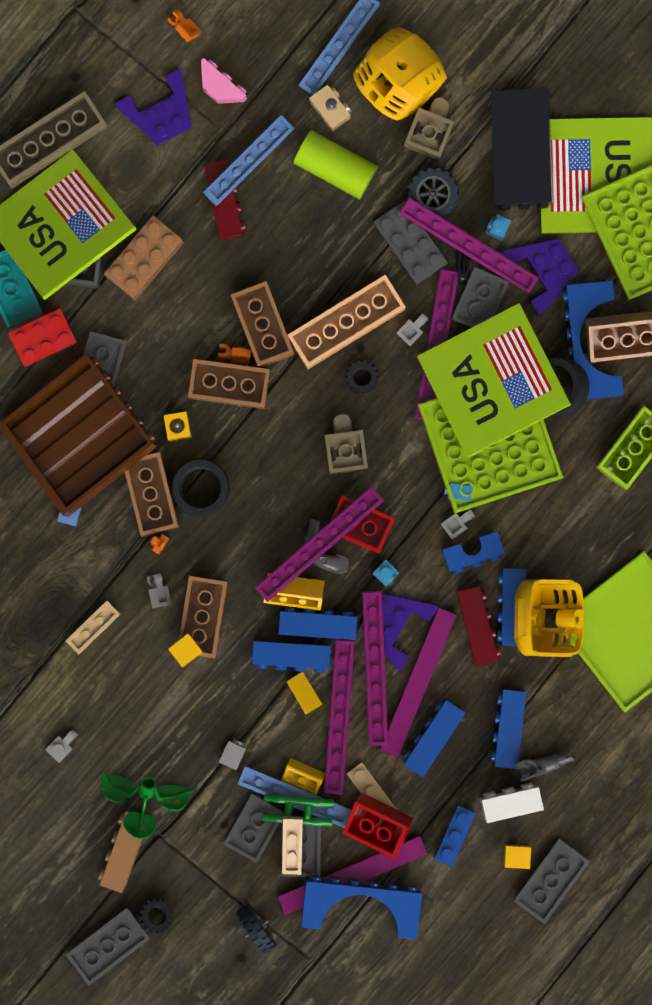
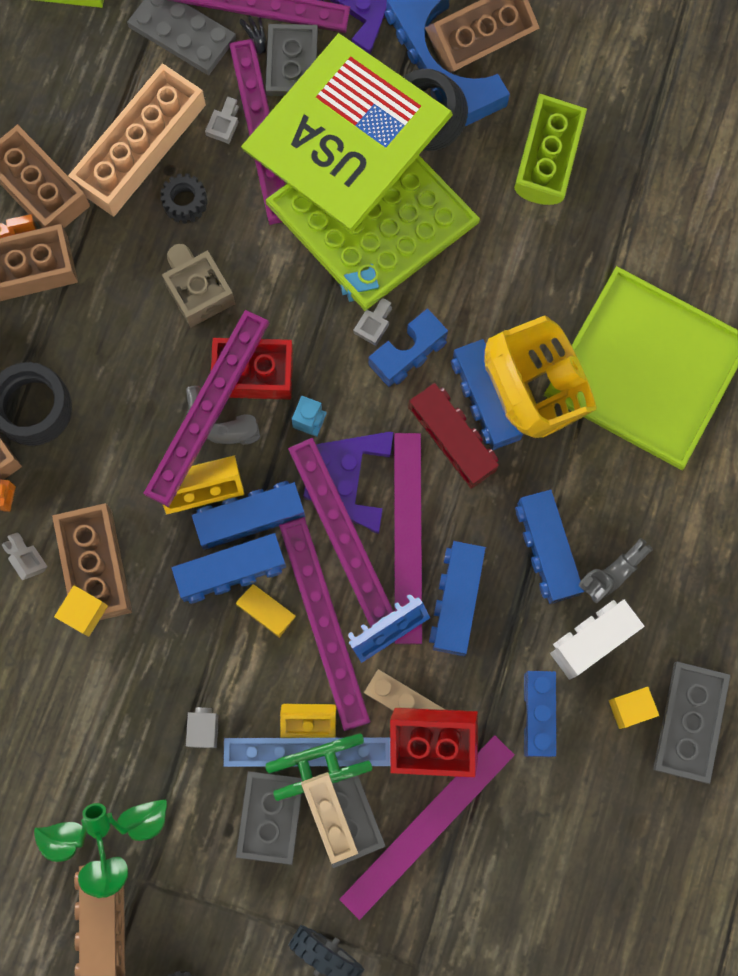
camera: 25 degrees left, 10 degrees down
blue arch [301,876,422,939] -> none
none -> blue plate [349,594,430,663]

